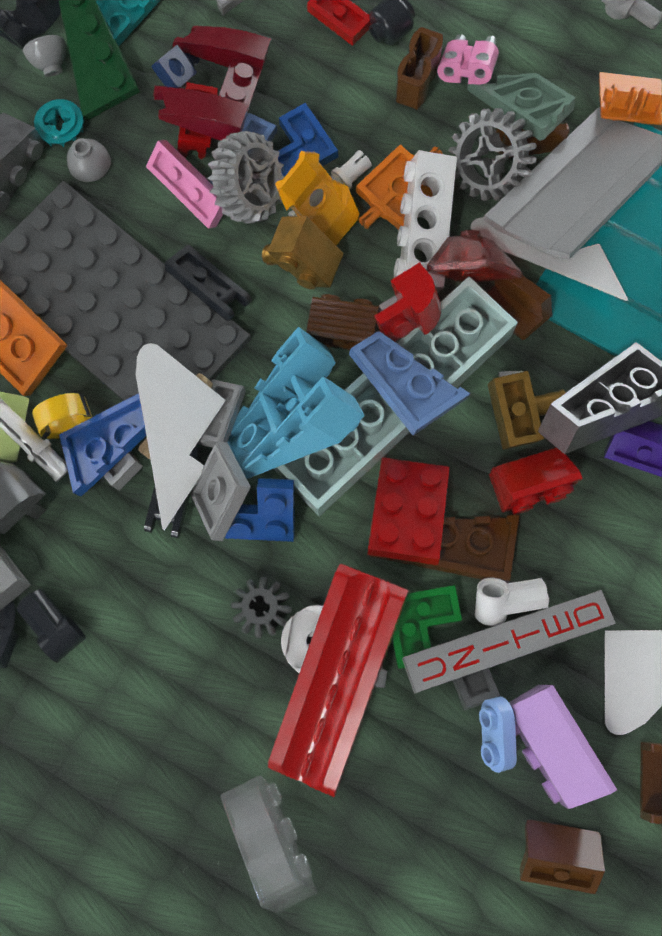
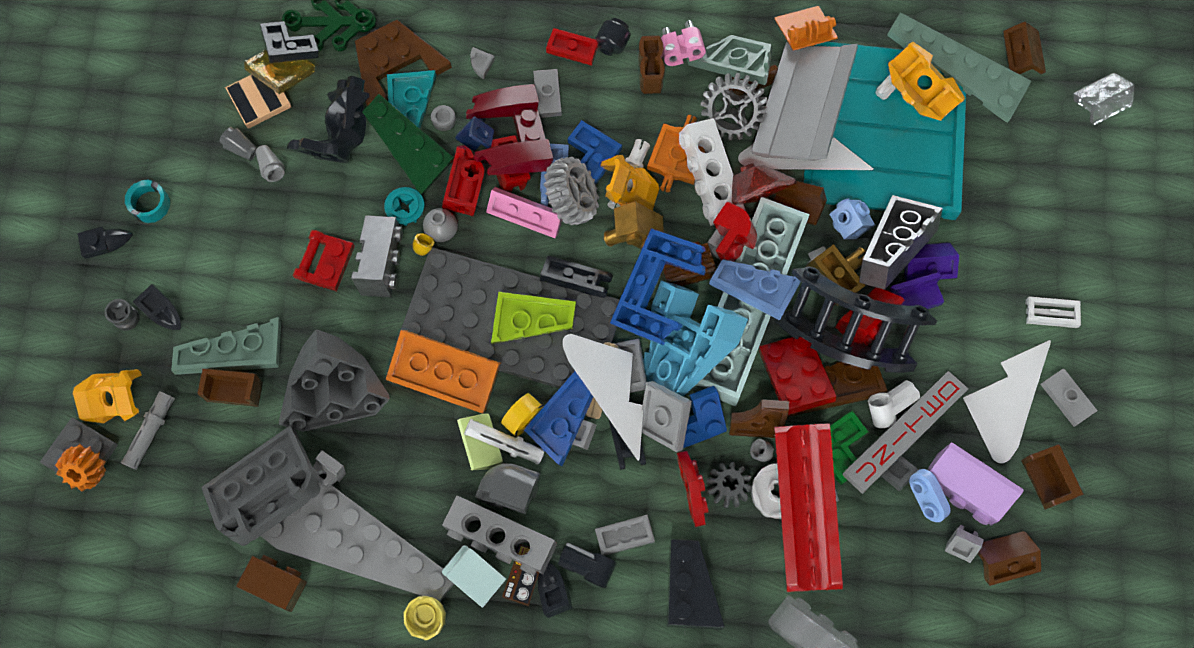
camera: 30 degrees left, 5 degrees down
light grey brick [23,35,66,77] -> none
none -> yellow hinge [413,233,434,256]
none -> light grey tile [431,105,456,131]
none -> red piece [442,145,484,216]
none -> lime wing [491,292,576,344]
none -> light grey plate [533,69,562,118]
none -> light grey plate [595,515,655,556]
none -> blue wedge [610,229,705,345]
none -> black wedge [667,539,725,630]
none -> red plate [677,451,708,527]
none -> reddish brown tile [729,400,789,438]
none -> light grey hinge [750,439,774,462]
none -> black fence [774,266,938,373]
none -> light blue brick [830,199,875,239]
none -> dark purple panel [889,272,944,309]
none -> light grey tile [945,525,984,563]

